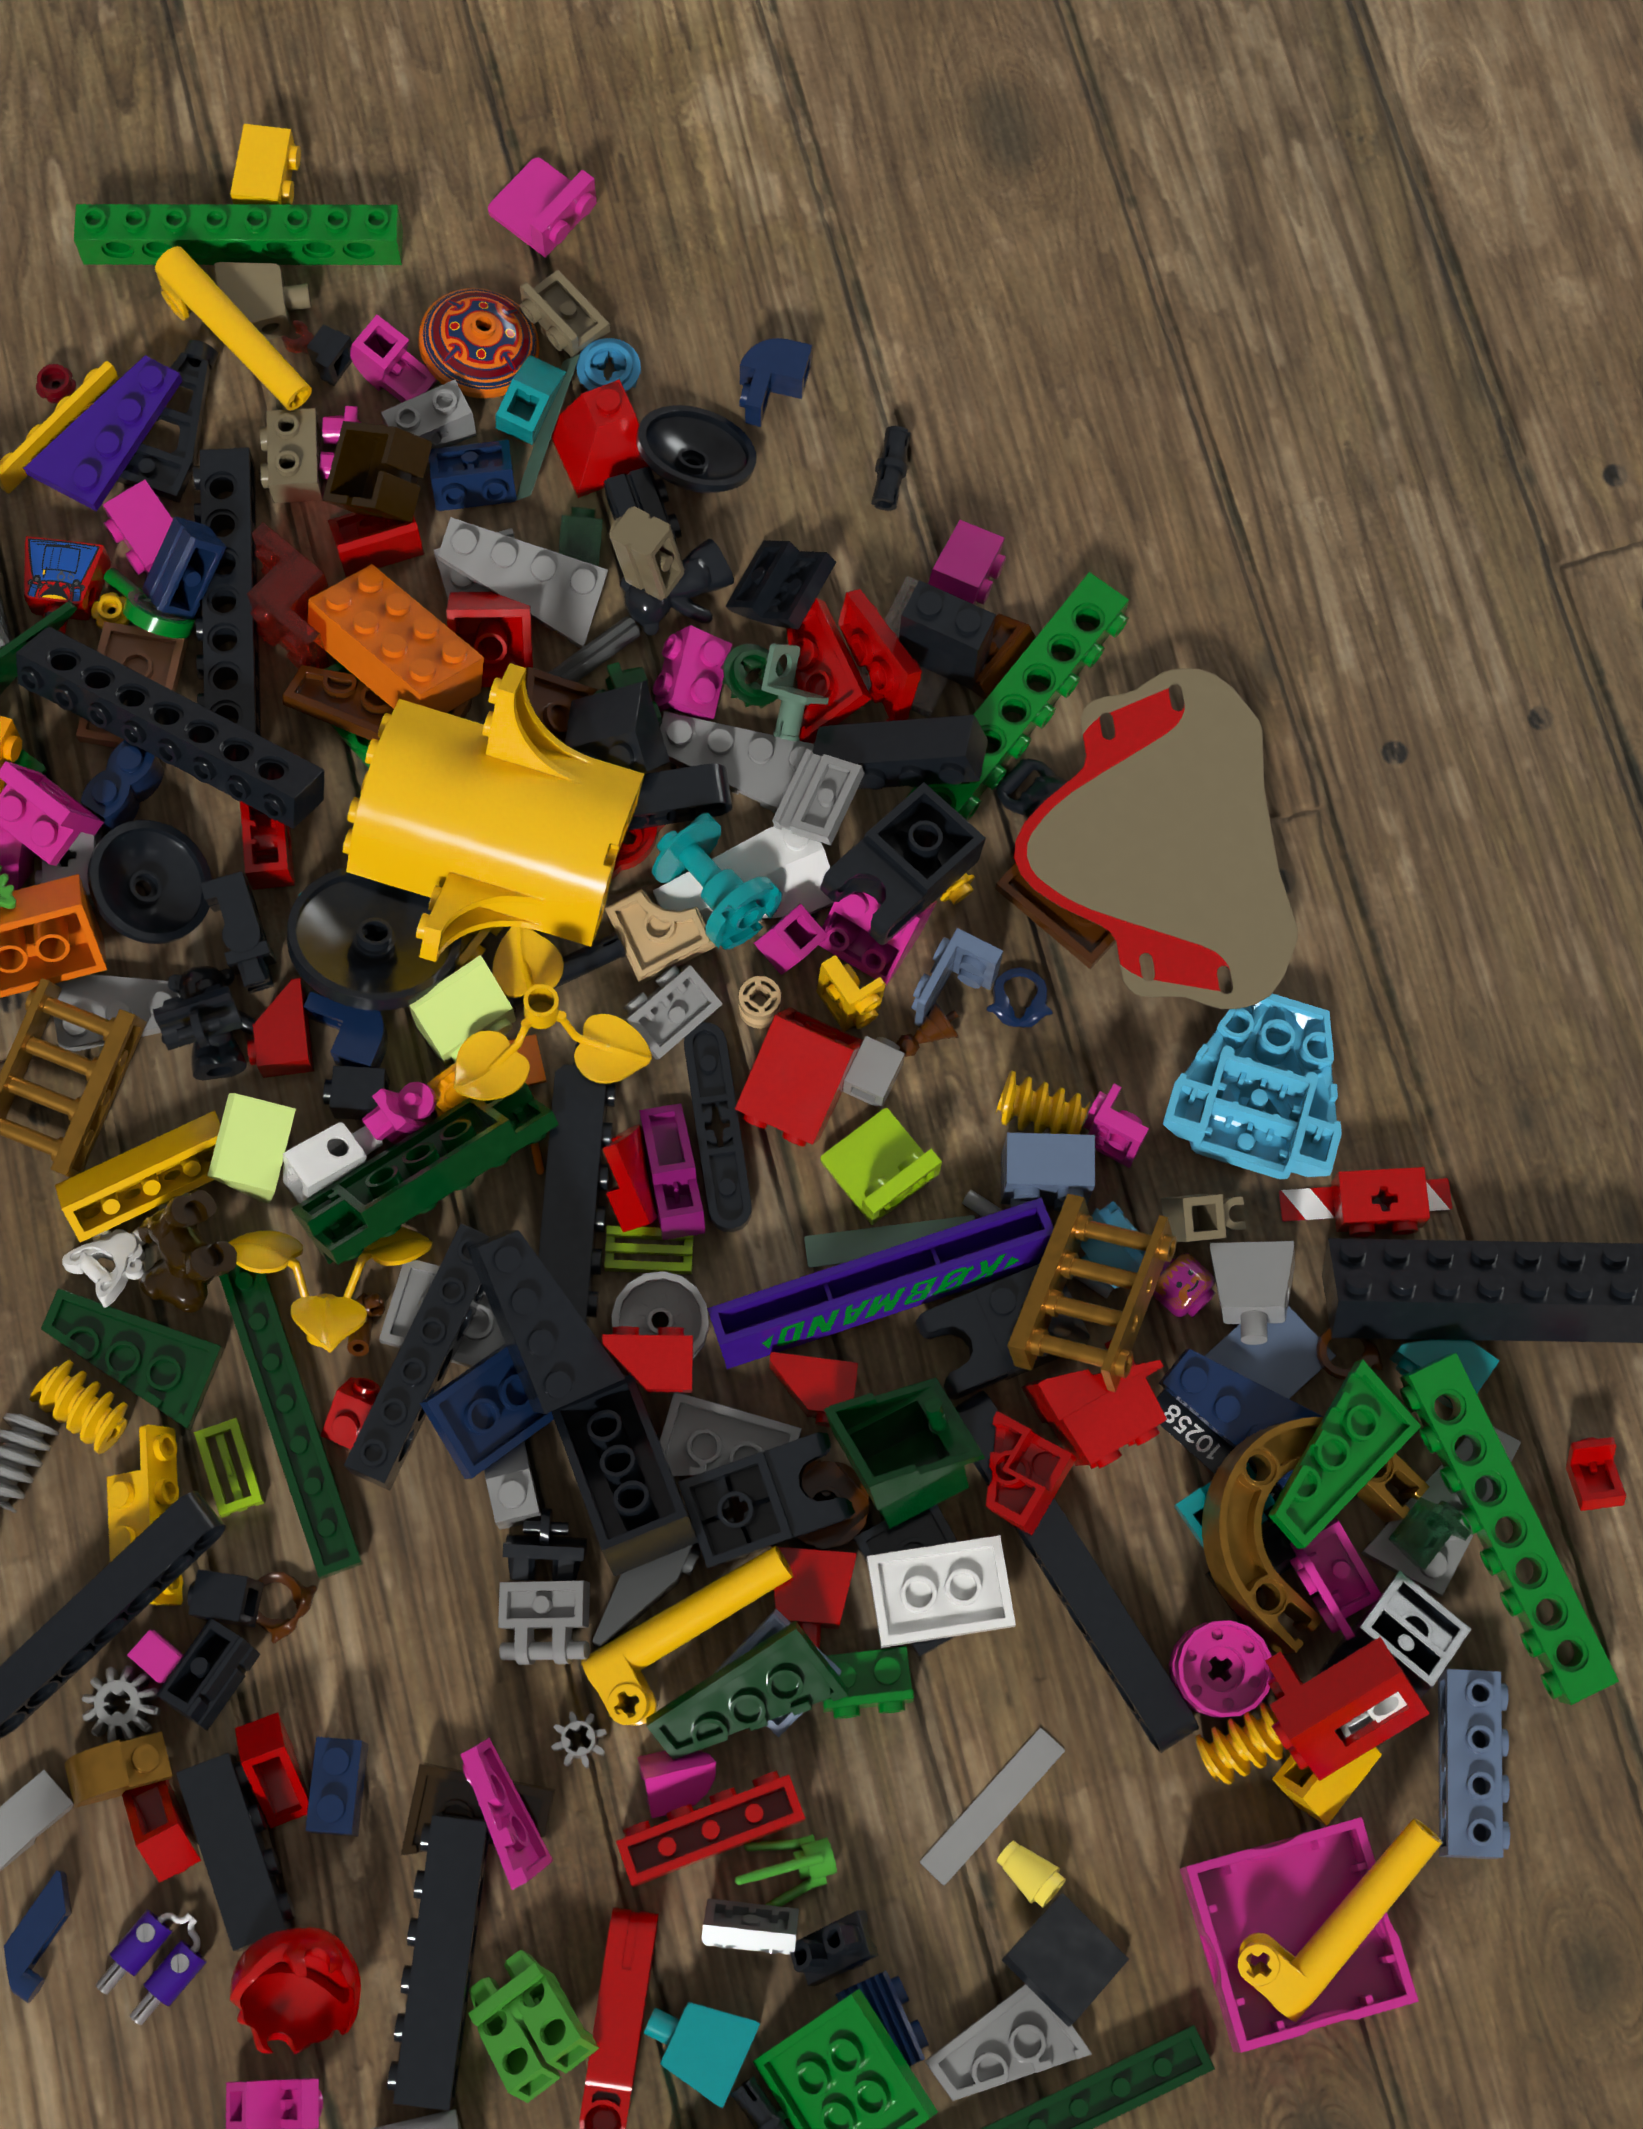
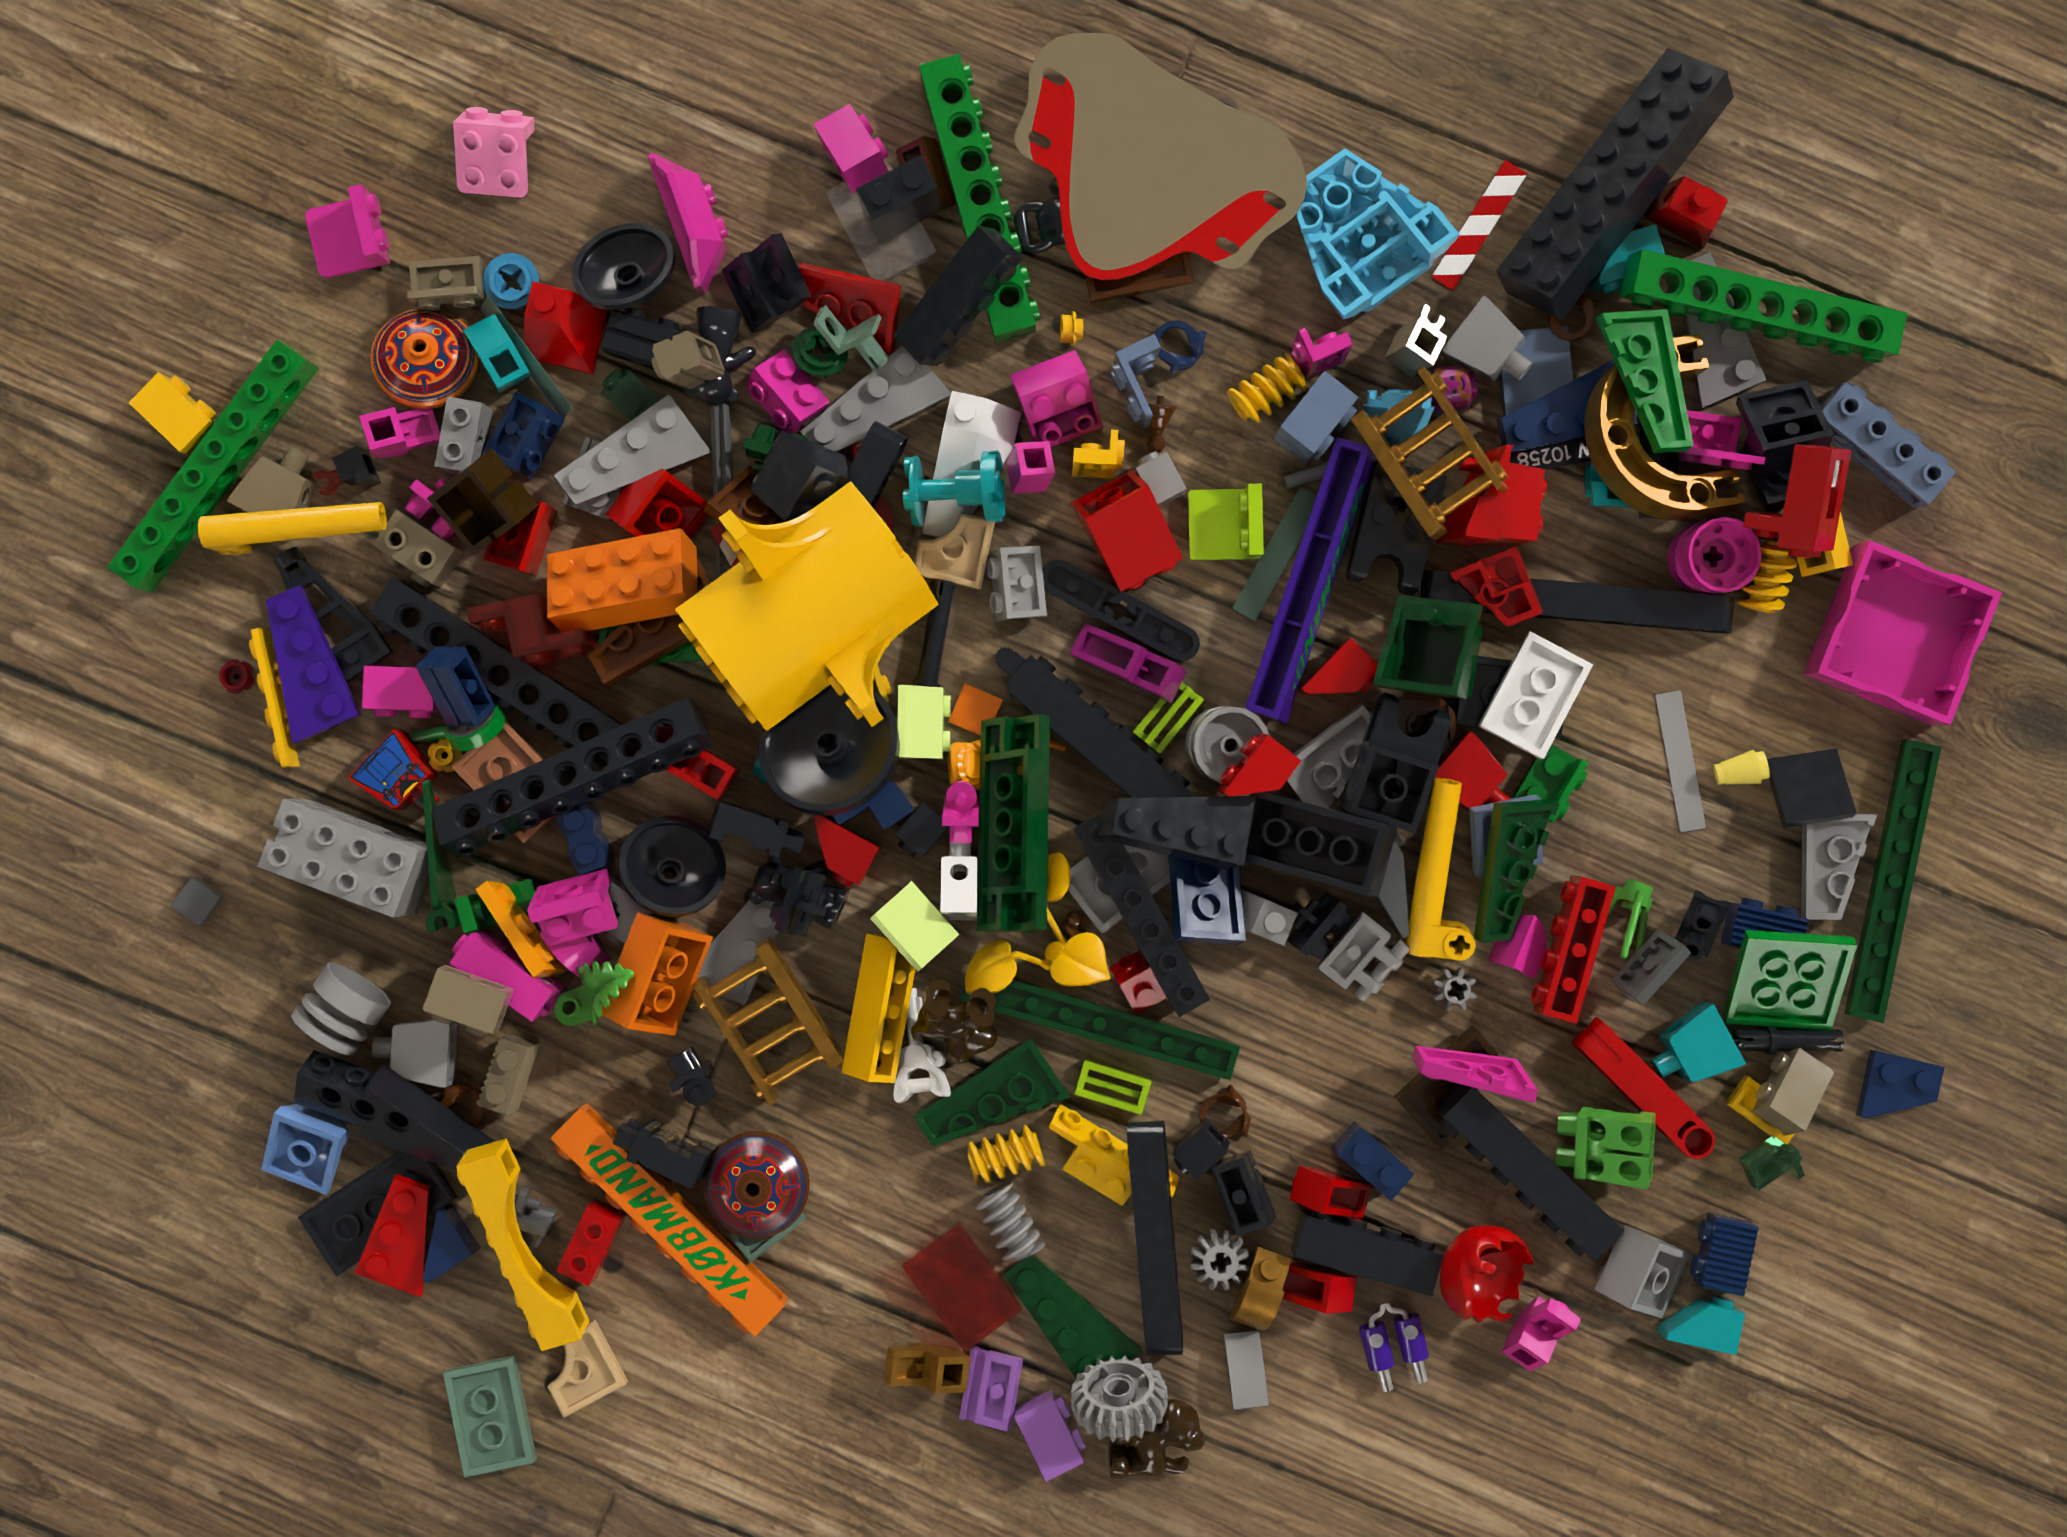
camera: 50 degrees left, 15 degrees up
dark blue piece [4,1870,72,2003] -> none
dark pink slope [127,1630,184,1683] -> none
yellow plant [454,927,652,1100] -> none
red slope [602,1124,657,1232] -> none
dark blue brick [739,338,812,427] -> none
tan wheel [739,976,781,1029] -> none
light grey plate [772,749,865,845] -> none
black brick [820,782,986,945] -> none
red wing [838,589,922,721] -> none
black pin [871,426,911,511] -> none
yellow axle [1238,1818,1443,2022] -> none
red brick [1331,1167,1430,1238] -> none
clear green bracket [1389,1497,1471,1570] -> none
red bracket [1566,1437,1626,1511] -> none
none -> bright pink bracket [453,107,534,198]
none -> dark pink wedge [647,153,729,296]
none -> red torso [1644,176,1728,249]

